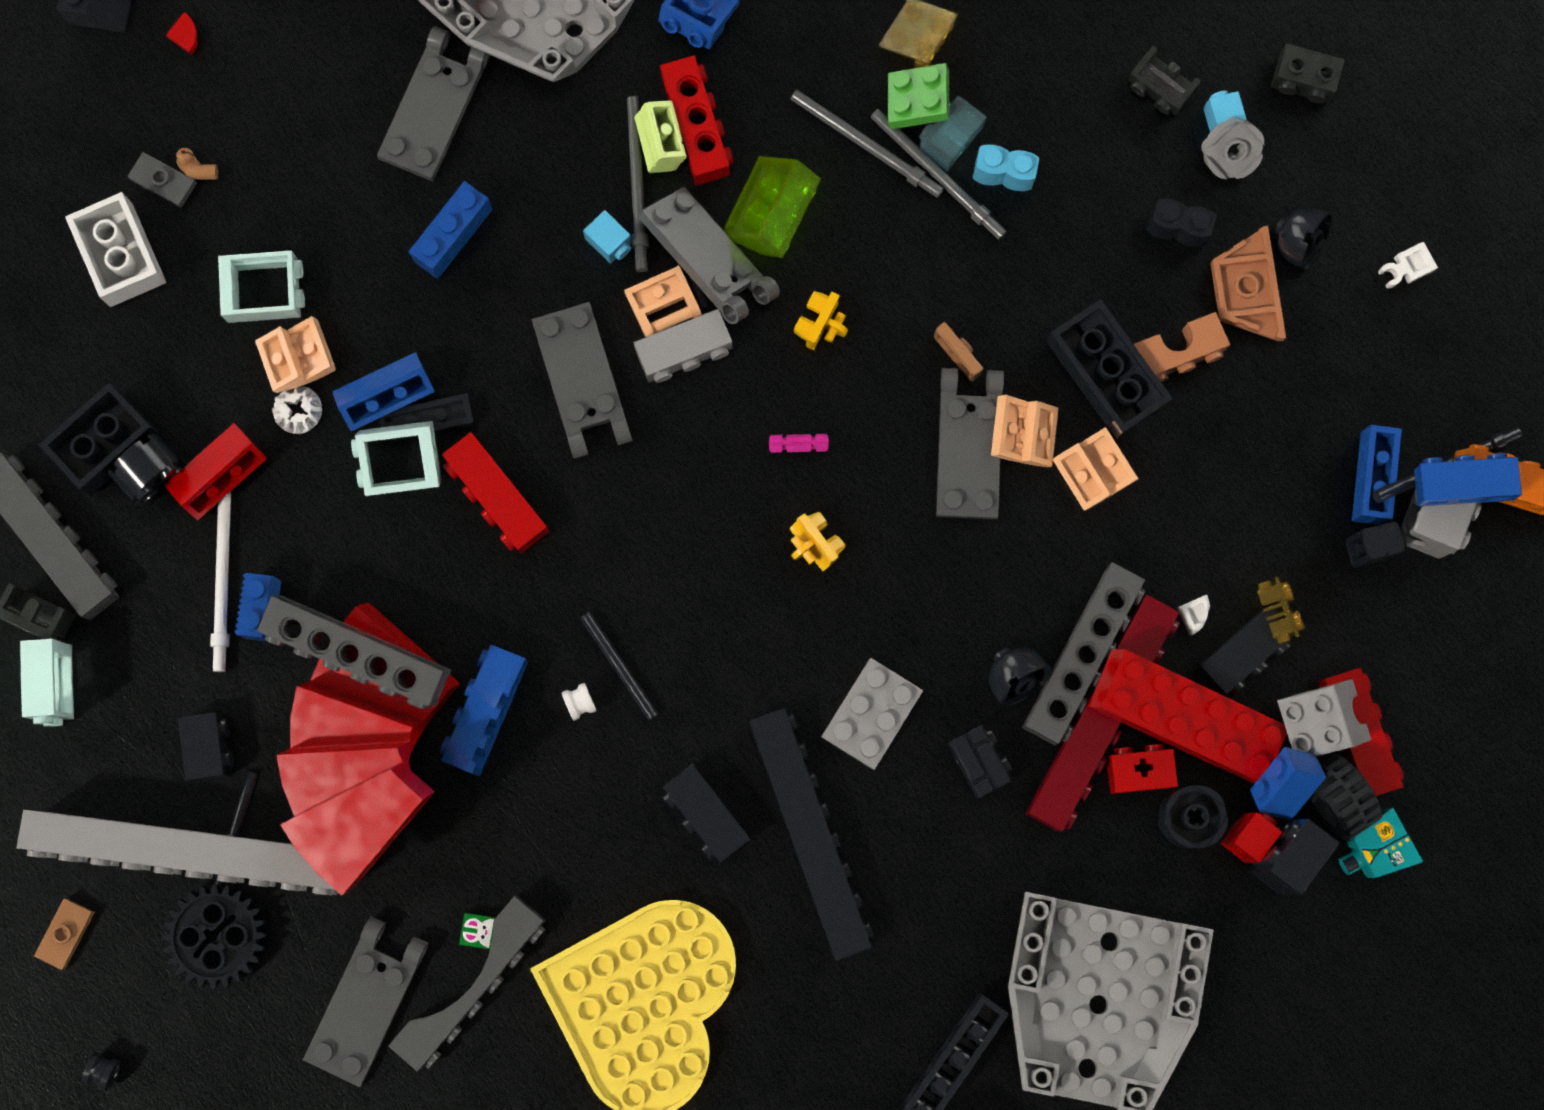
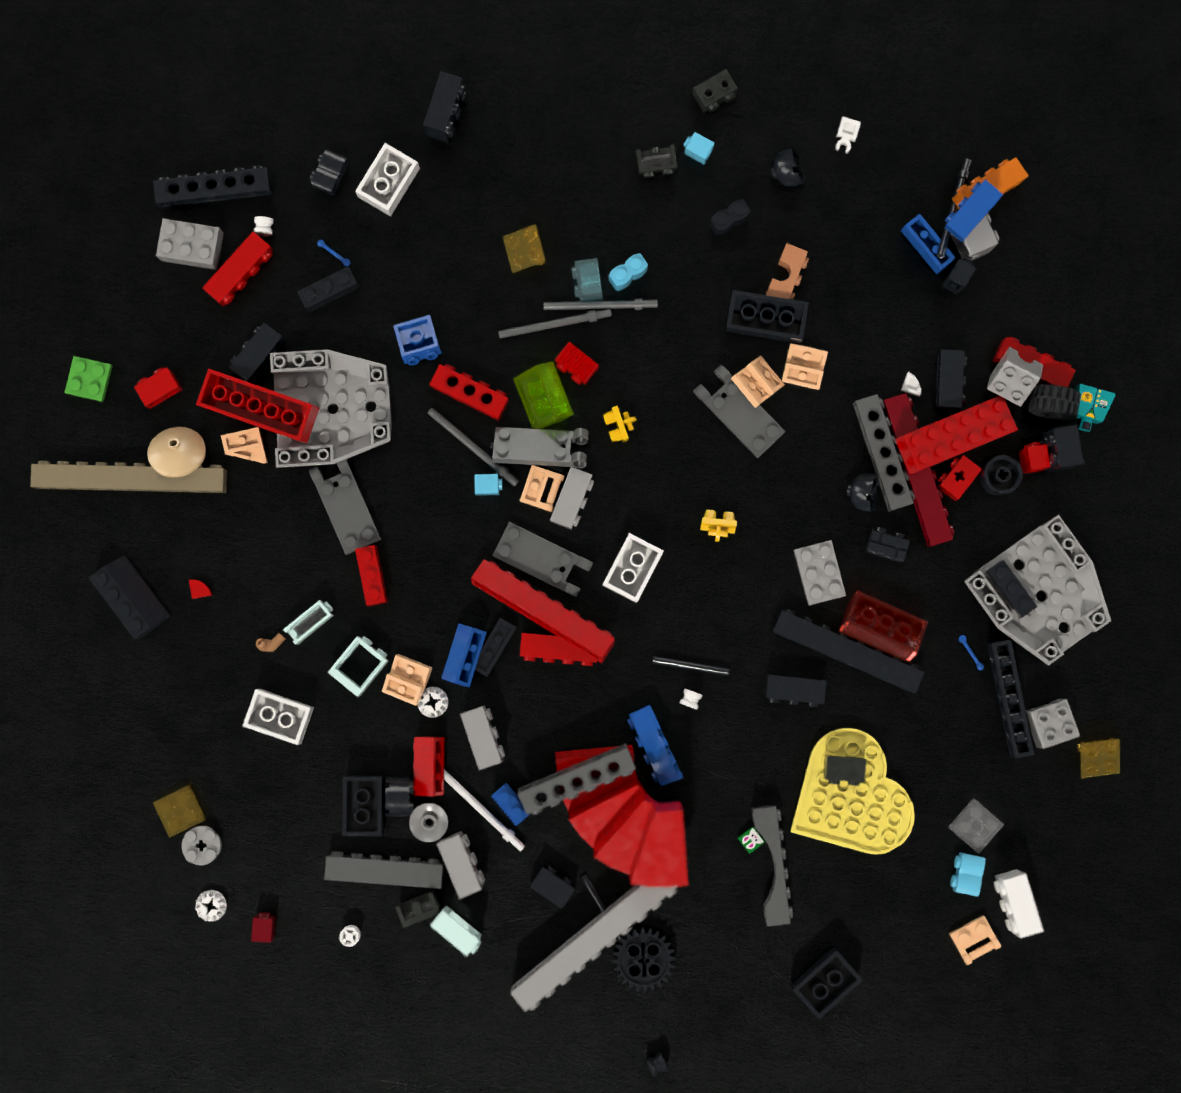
camera: 40 degrees left, 5 degrees up
medium nougat plate [34,898,95,970] -> none
dark grey plate [127,152,197,208] -> none
dark grey hinge [303,916,429,1087] -> none
light aqua window [351,421,442,496] -> none
blue brick [409,181,493,279] -> none
yellowish green brick [634,100,687,173] -> none
dark pink axle [769,434,829,453] -> none
bright green plate [888,63,949,129] -> none
medium nougat plate [934,322,983,382] -> none
light grey plate [1201,117,1265,179] -> none
nougat wing [1210,226,1286,341] -> none
blue brick [1250,747,1326,820] -> none
clear yellow hinge [1257,577,1305,644] -> none
none -> light aqua window [283,600,334,645]
none -> red brick [355,545,388,606]
none -> light grey dish [409,803,448,842]
none -> light grey brick [437,831,485,899]
none -> light grey brick [460,706,505,770]
none -> red brick [471,560,615,663]
none -> red brick [555,342,599,385]
none -> white brick [603,533,663,603]
none -> pearl dark grey brick [823,755,866,786]
none -> clear red brick [839,590,928,663]
none -> blue hinge [958,635,984,670]
none -> black plate [986,560,1038,618]

